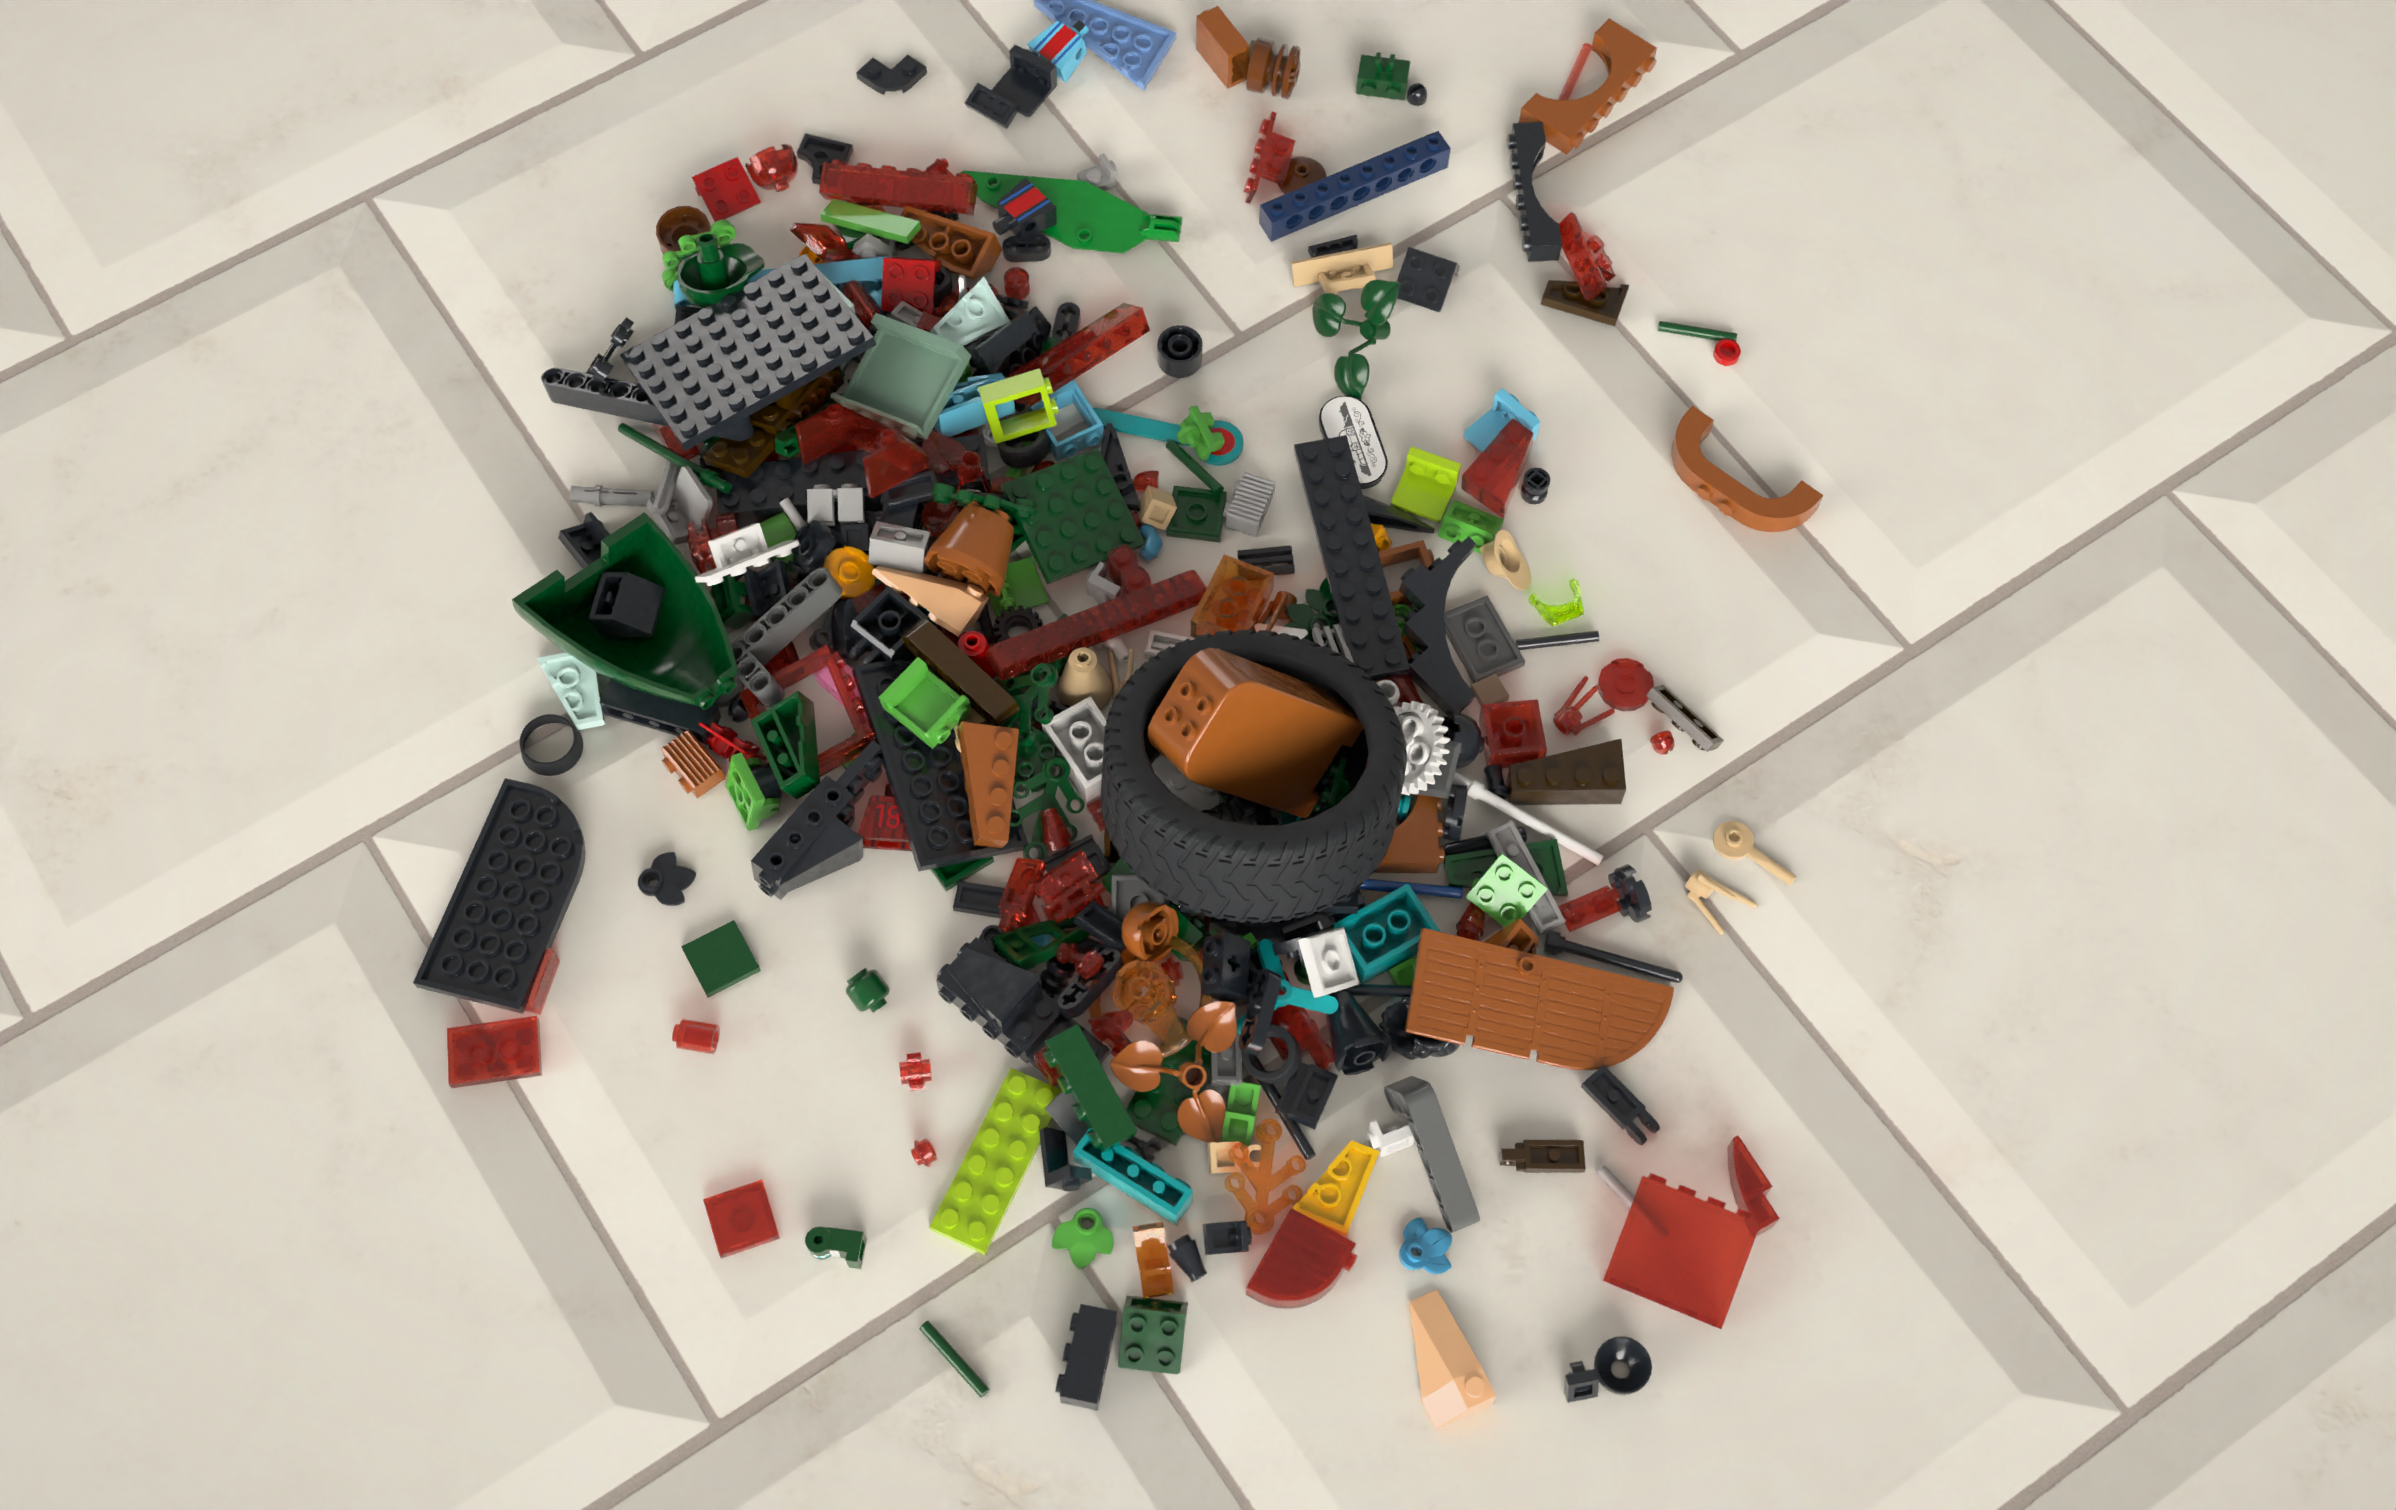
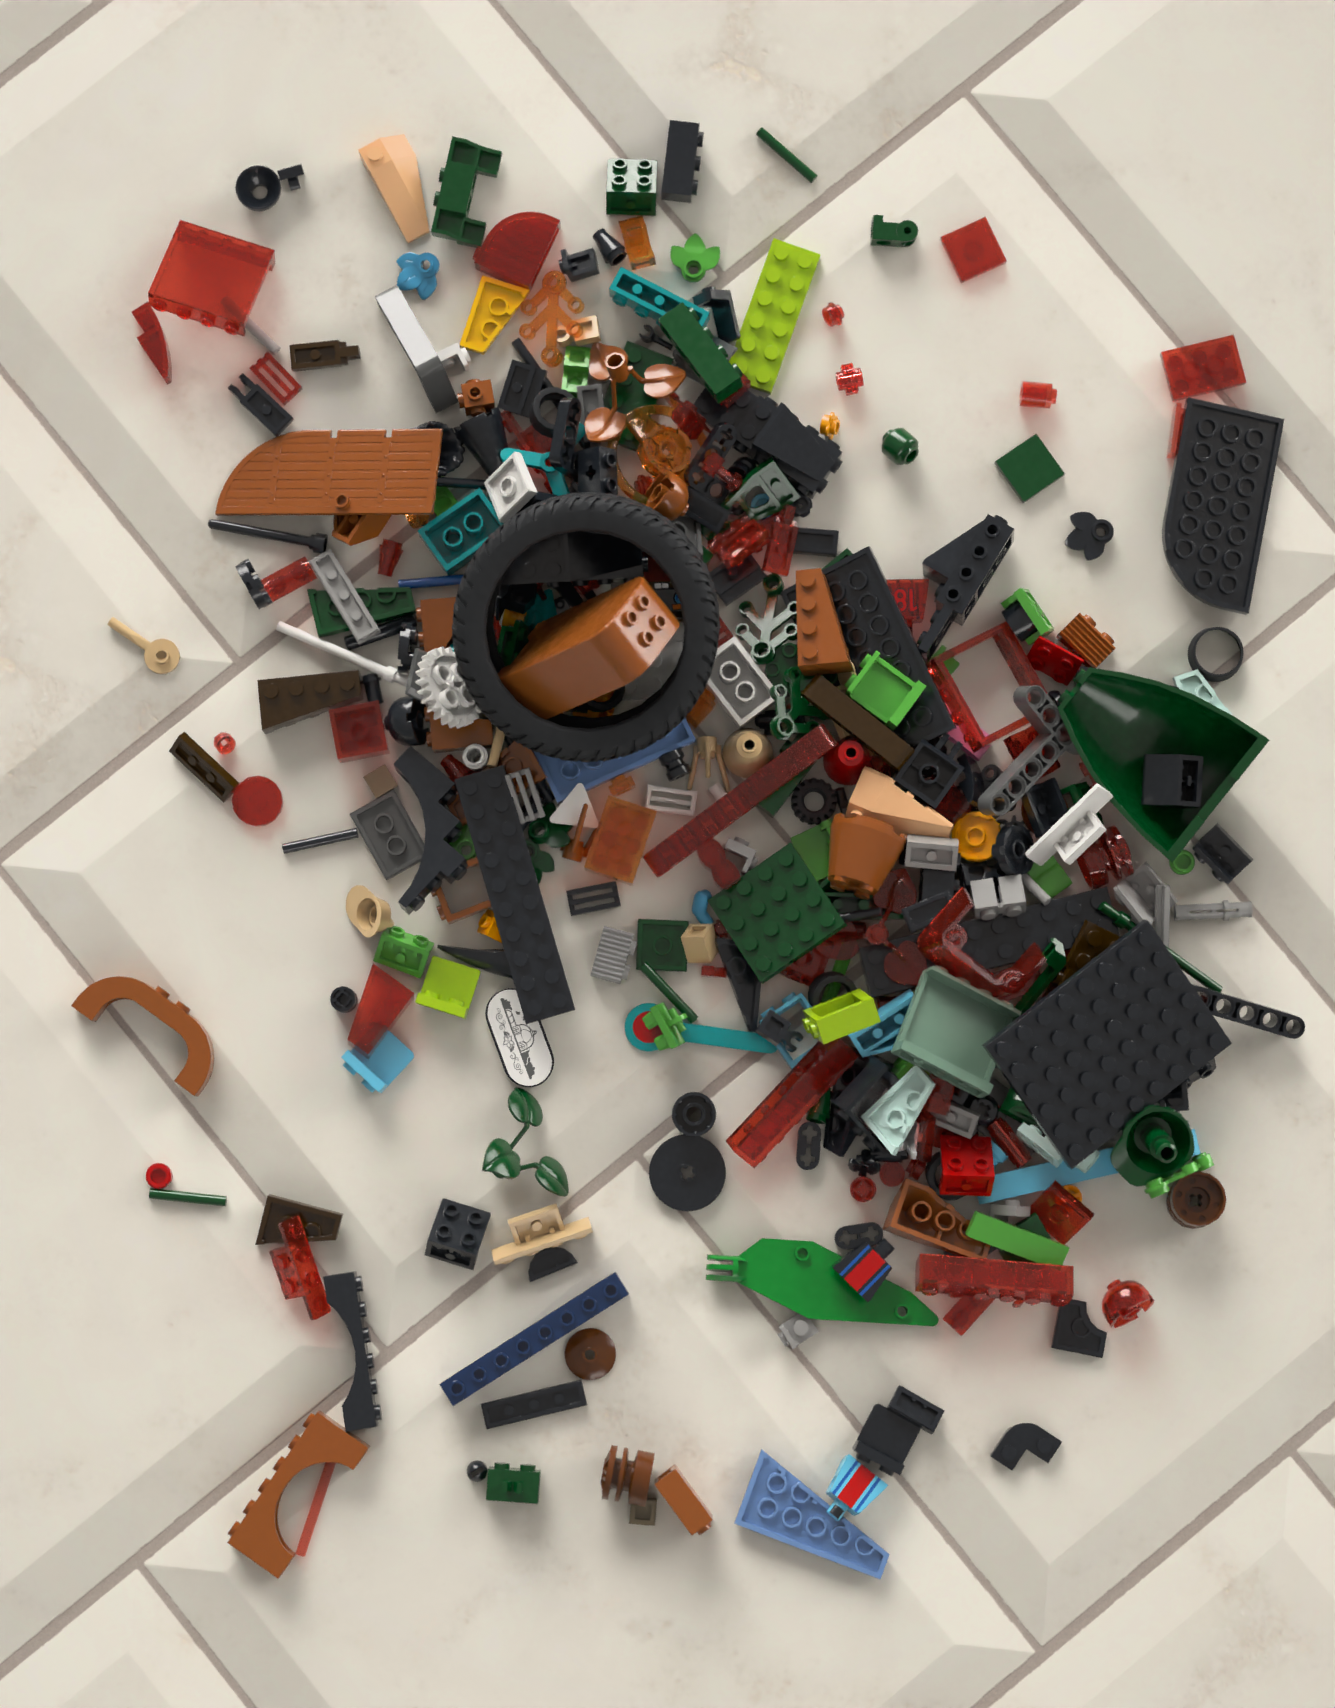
camera: 175 degrees right, 20 degrees up
black plant [586,317,634,383] -> none
red hinge [692,156,761,222] -> none
dark green wedge [750,691,820,800] -> none
dark green plant [932,483,1038,520] -> none
clear red cone [1040,807,1071,851] -> none
clear red bracket [1243,111,1295,204] -> none
hinge [1465,853,1548,927] -> none
clear neon green helmet [1528,579,1584,626] -> none
clear red plant [1553,676,1615,736] -> none
tan plant [1685,869,1758,934] -> none
none -> clear red tile [250,351,302,406]
none -> dark green bracket [431,136,502,249]
none -> dark orange brick [457,379,495,417]
none -> black tile [481,1379,587,1429]
none -> black piece [649,1134,726,1211]
none -> black plate [755,1009,804,1052]
none -> light orange plate [820,412,840,440]

